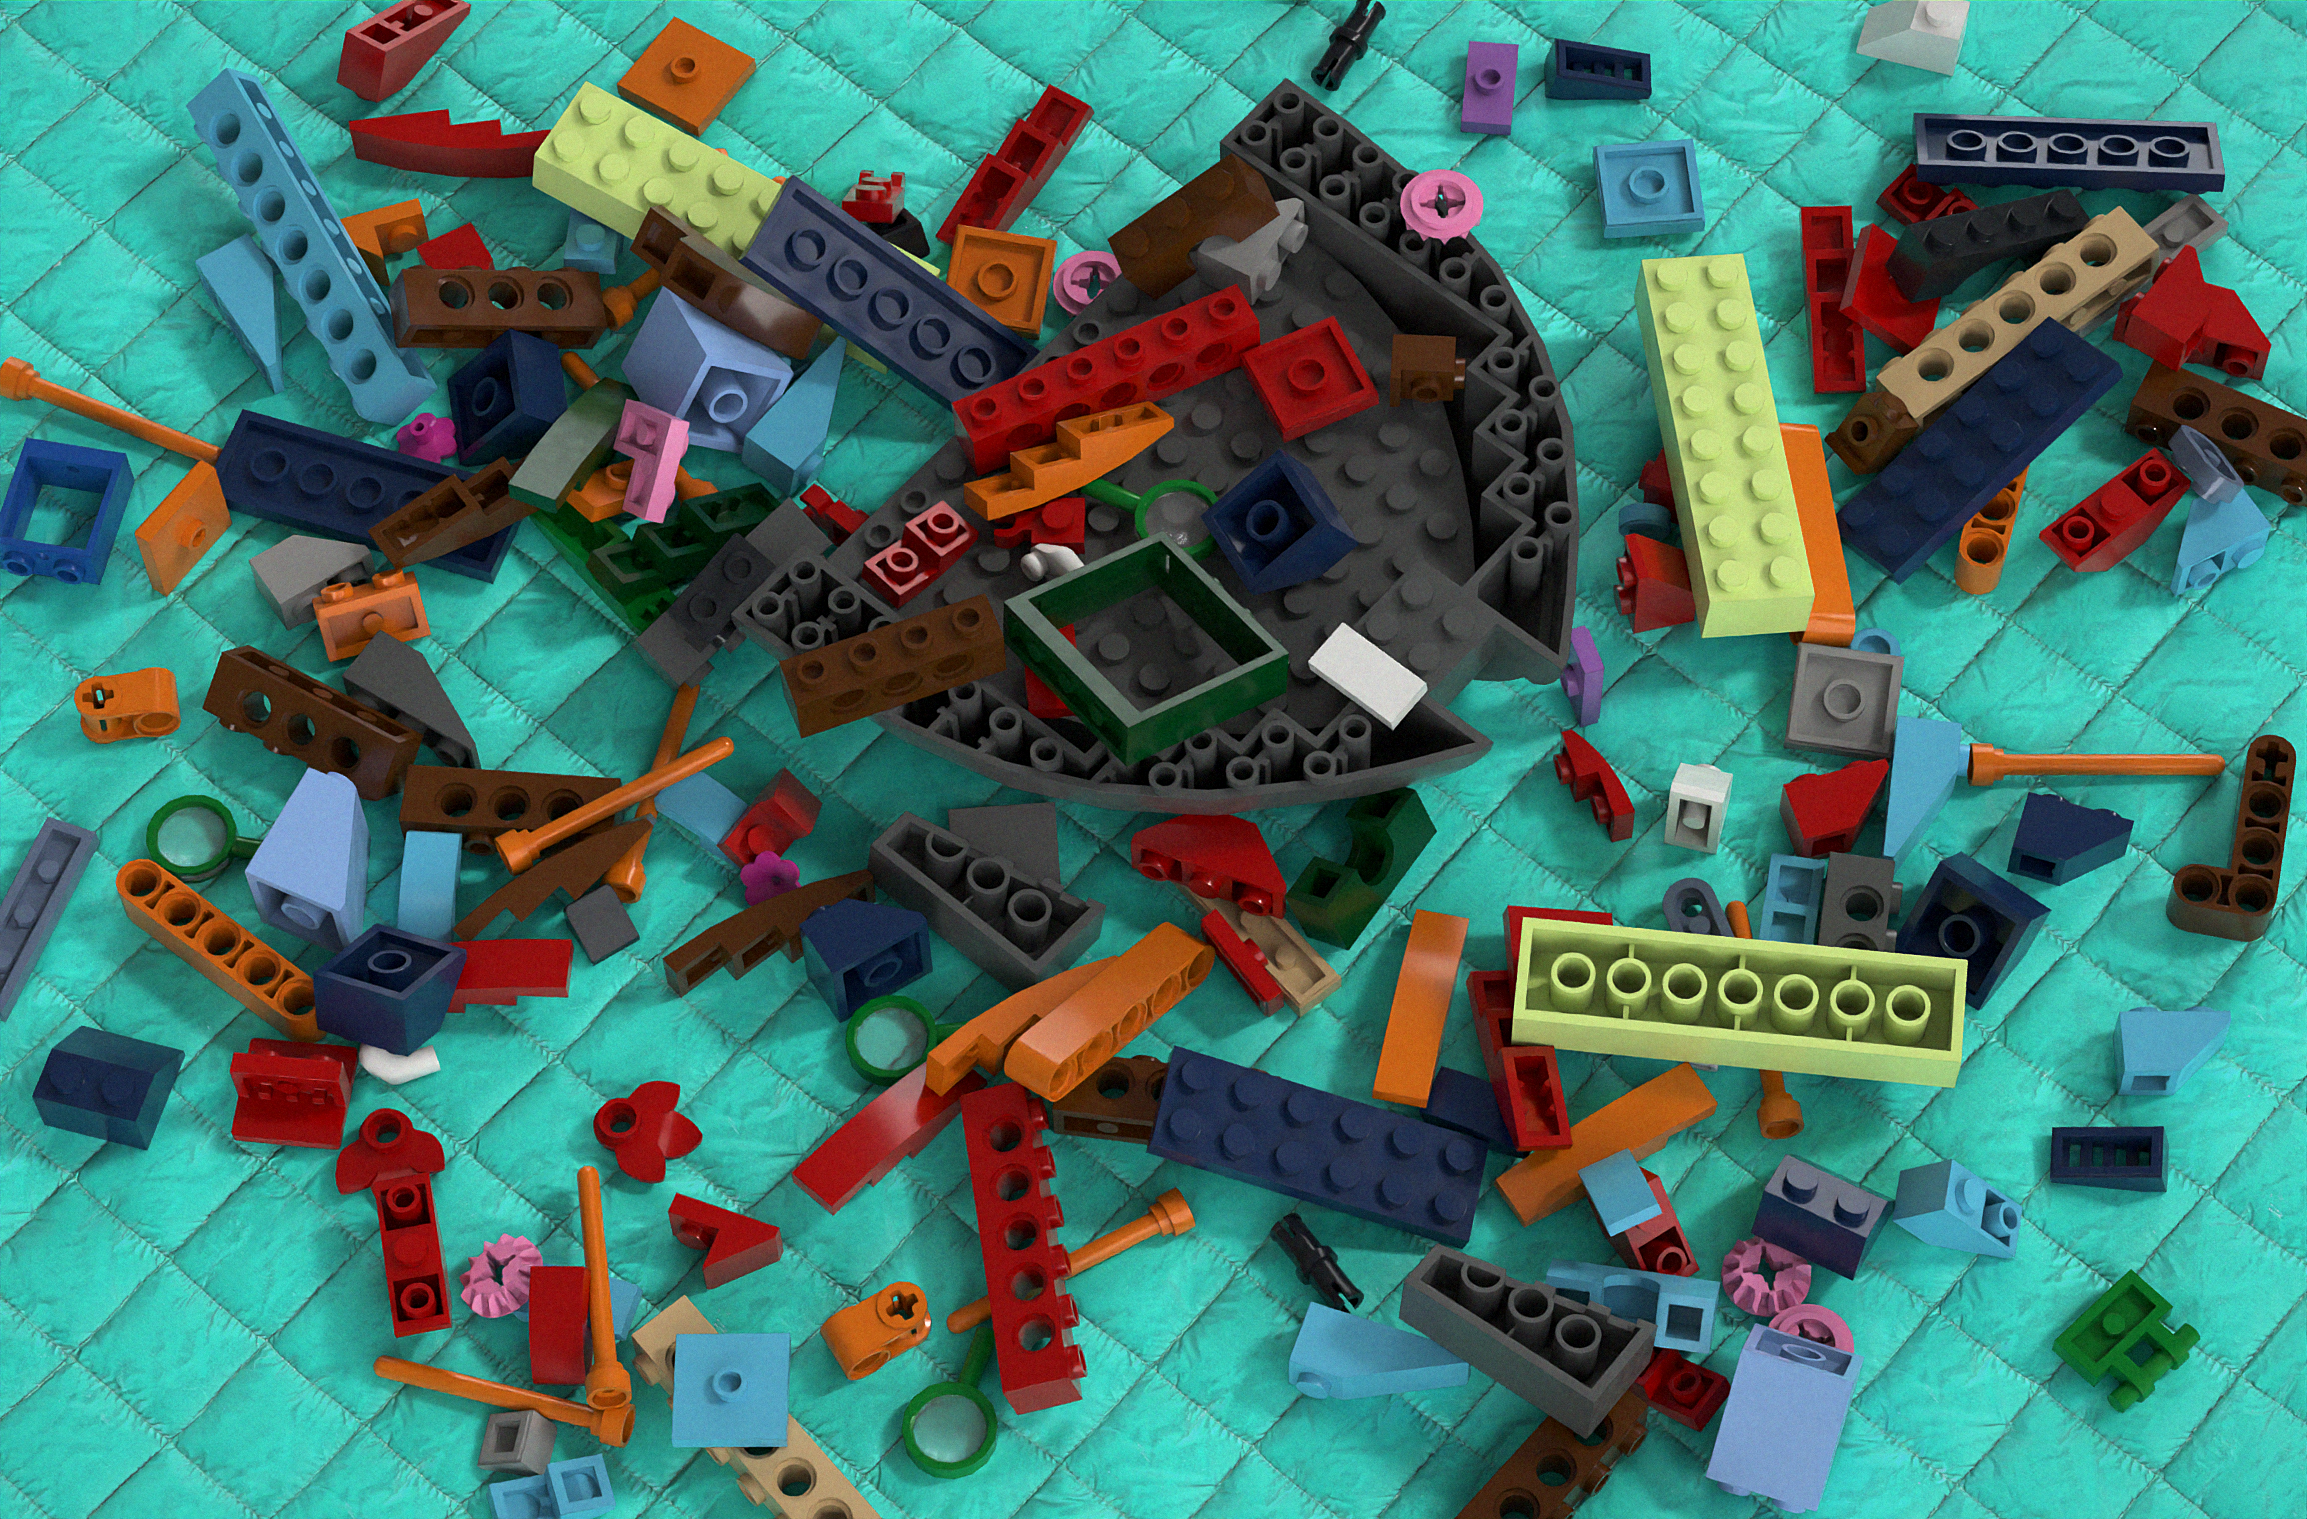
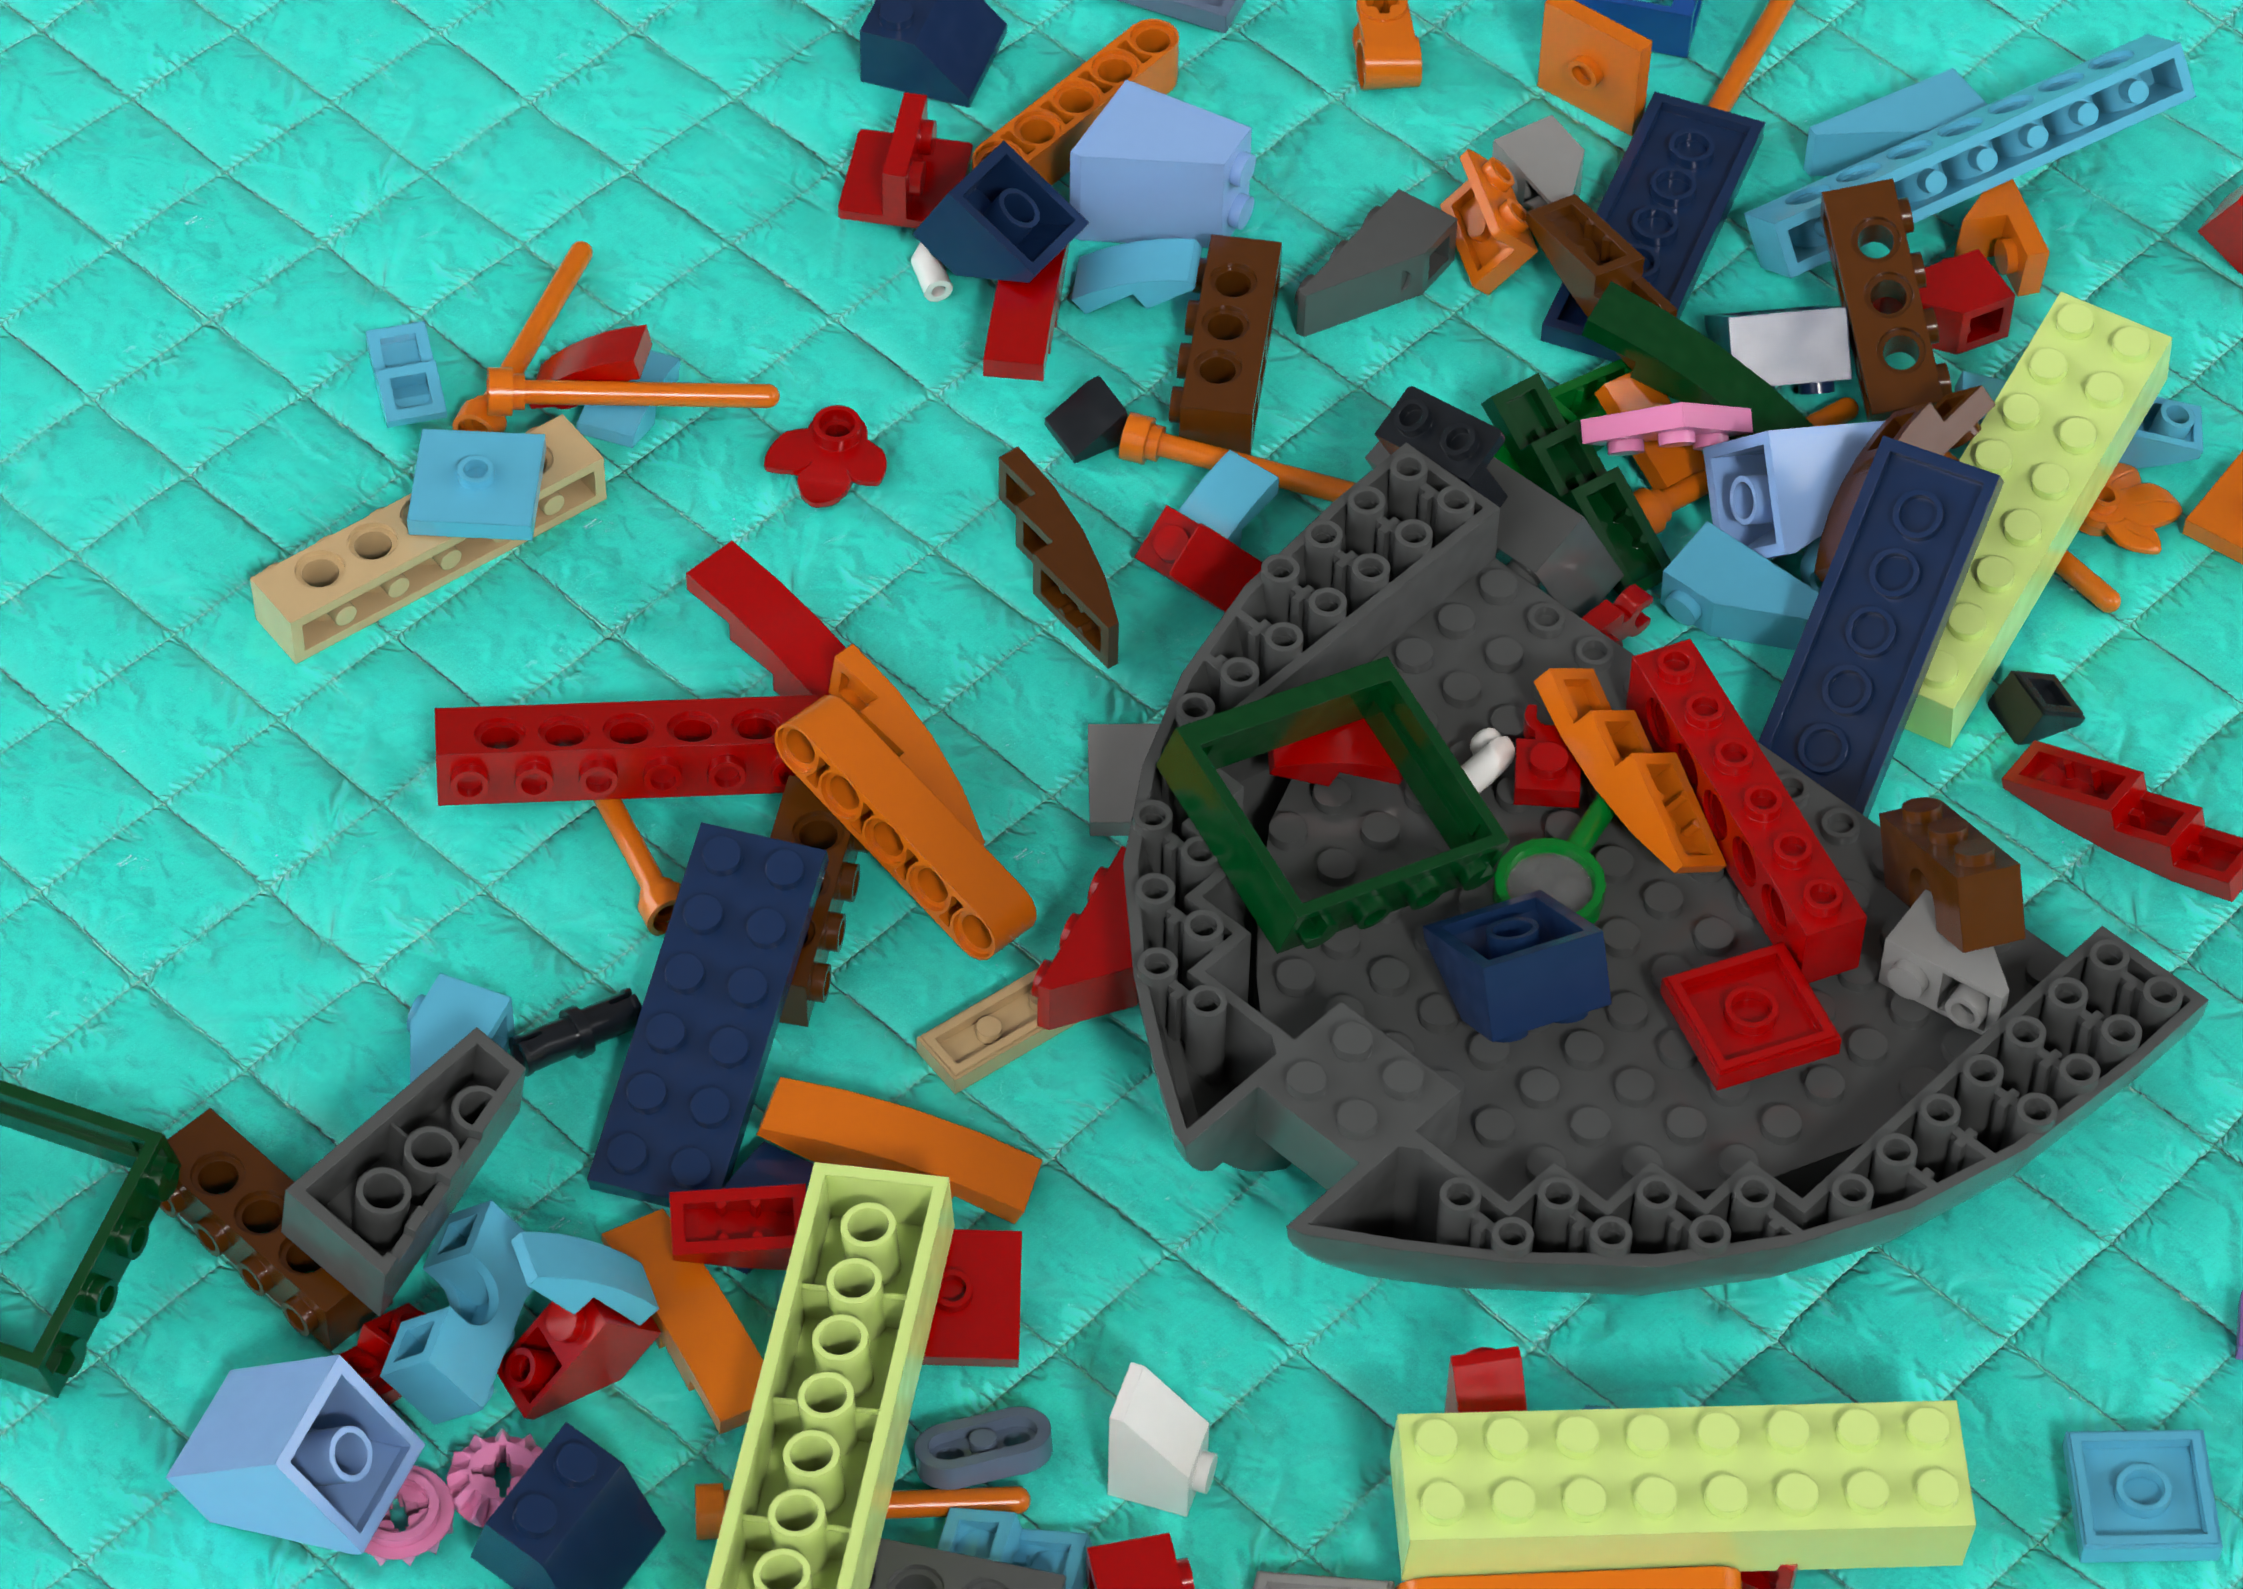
camera: 90 degrees right, 10 degrees down
piece [146,795,263,883] -> none
reddish brown brick [202,645,424,801] -> none
red plate [335,1108,445,1198] -> none
red slope [349,109,552,178] -> none
red slope [374,1172,452,1338] -> none
dark pink plant [396,413,458,464] -> none
reddish brown slope [453,813,658,941] -> none
bright pink gear [459,1233,543,1318] -> none
light grey slope [477,1410,557,1477] -> none
orange piece [494,736,734,877] -> none
red slope [668,1193,784,1290] -> none
dark pink plant [740,851,802,906] -> none
reddish brown brick [779,593,1007,739] -> none
dark blue slope [799,898,933,1023] -> none
orange piece [820,1281,932,1380] -> none
red hinge [842,170,905,223] -> none
piece [845,995,970,1087] -> none
red slope [861,500,979,609] -> none
dark grey wedge [867,811,1106,994] -> none
piece [902,1327,999,1479] -> none
orange plate [946,224,1058,340] -> none
red plate [1200,909,1284,1017] -> none
dark green arch [1285,787,1437,951] -> none
white tile [1308,622,1428,730] -> none
reddish brown brick [1390,334,1466,407] -> none
bright pink gear [1400,169,1483,245] -> none
red slope [1553,729,1635,843] -> none
medium lavender plate [1559,625,1604,728] -> none

